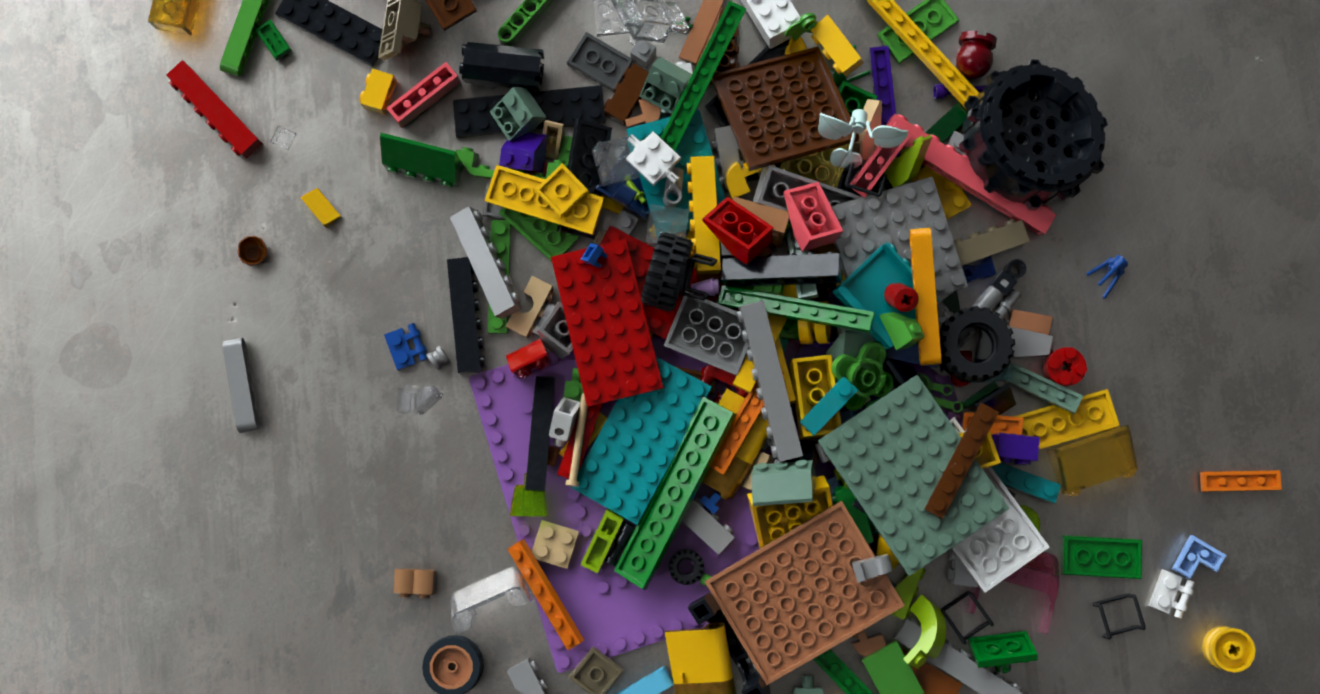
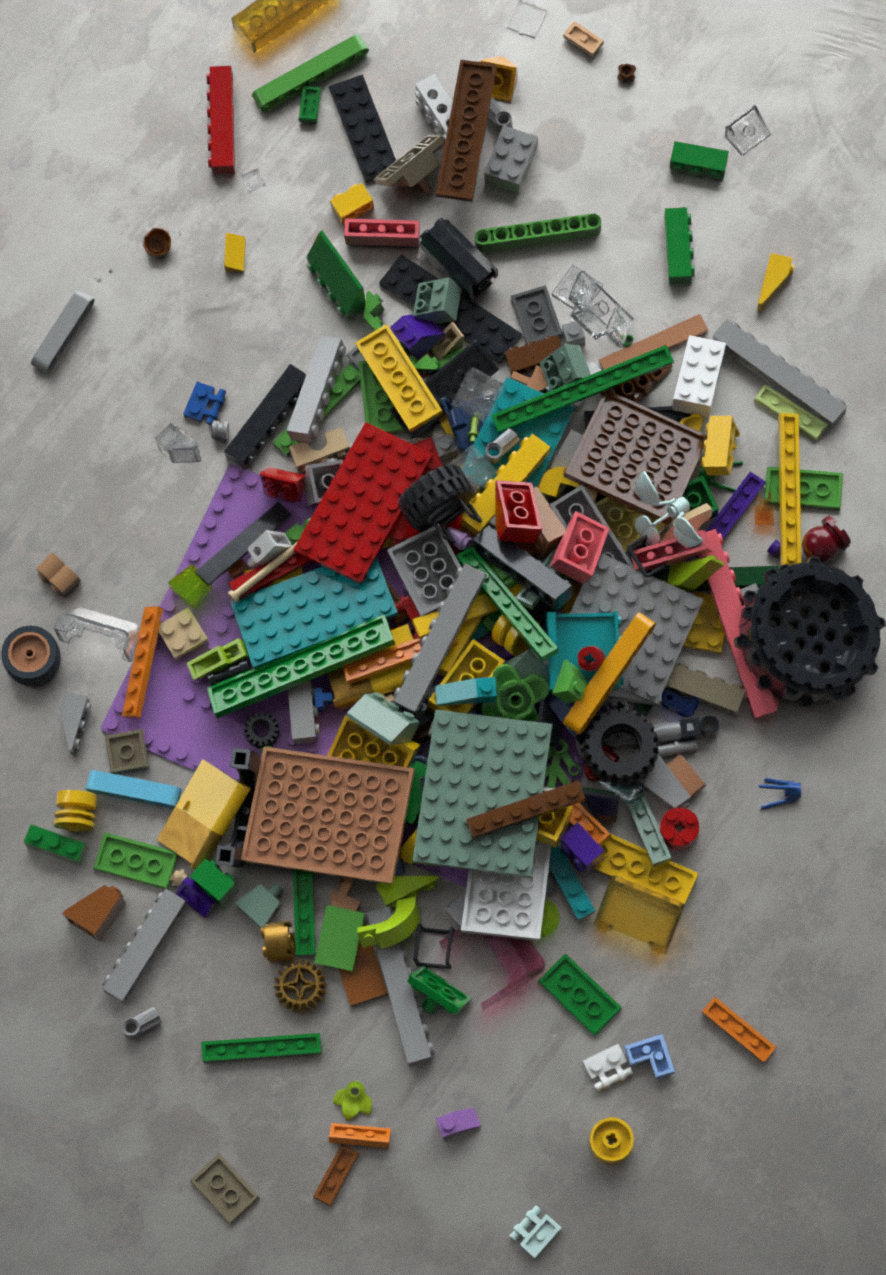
camera: 45 degrees right, 10 degrees down
yellow tile [535,163,590,218] -> none
blue tile [580,243,607,268] -> none
white plate [626,132,681,186] -> none
bright green plate [785,13,818,41] -> none
light grey leg [852,554,893,583] -> none
black piece [1093,593,1146,640] -> none
none -> clear orange plate [755,492,774,525]

